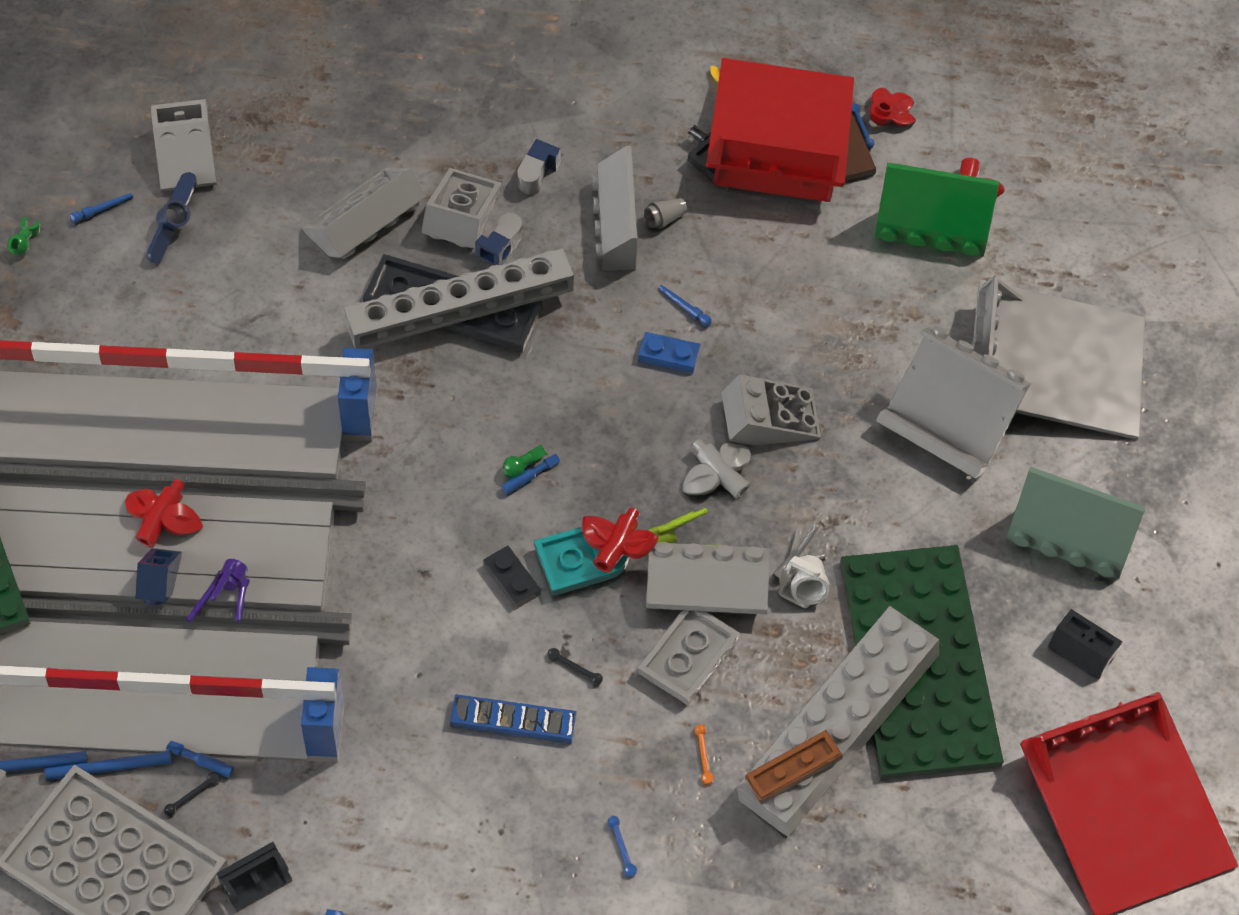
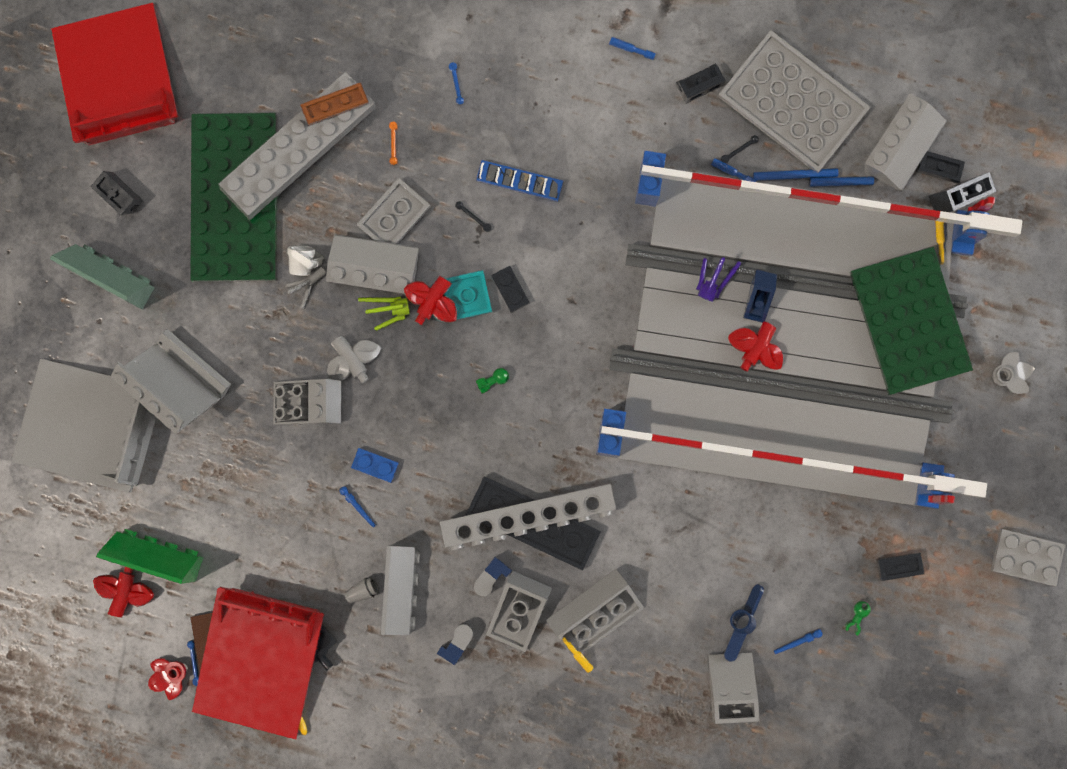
camera: 170 degrees left, 25 degrees up
blue piece [501,454,560,495] -> none
none -> yellow piece [562,637,593,673]

